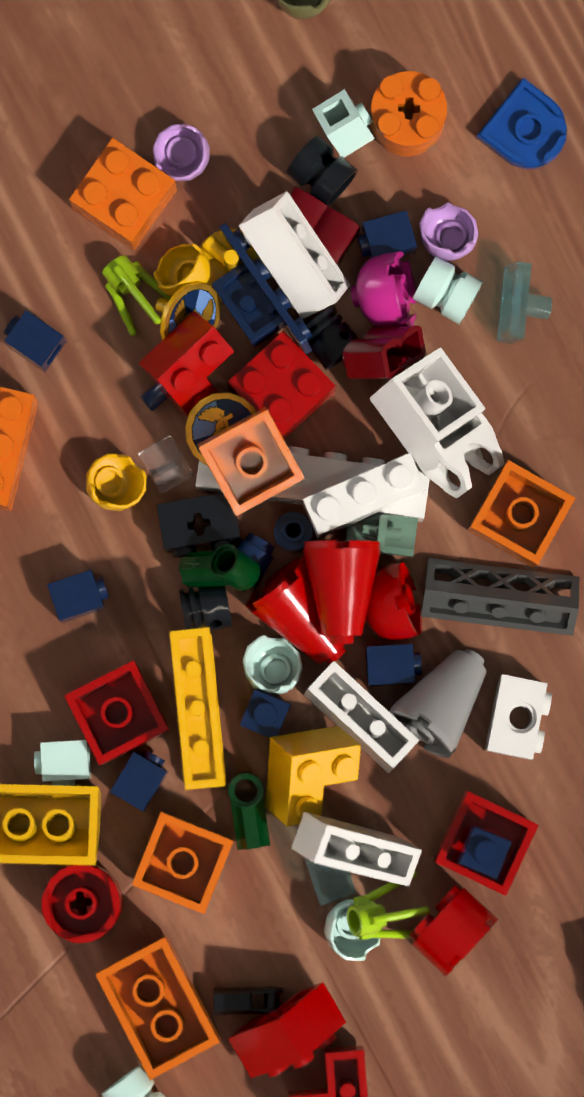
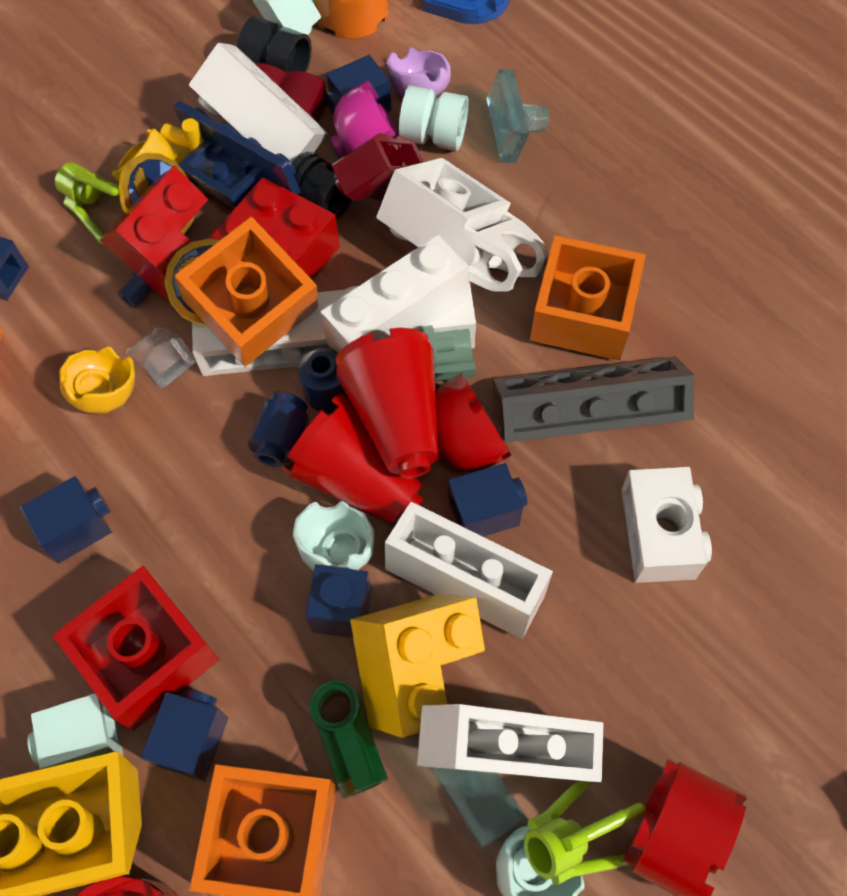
camera: 10 degrees left, 20 degrees down
orange brick [69,138,177,251] -> none
lavender hair [153,123,210,181] -> none
black brick [157,493,241,558] -> none
yellow fence [170,628,227,790] -> none
dark green piece [178,544,260,591] -> none
black piece [179,586,233,631] -> none
light grey cone [389,649,487,758] -> none
red brick [433,791,539,896] -> none
dark blue brick [457,826,511,879] -> none

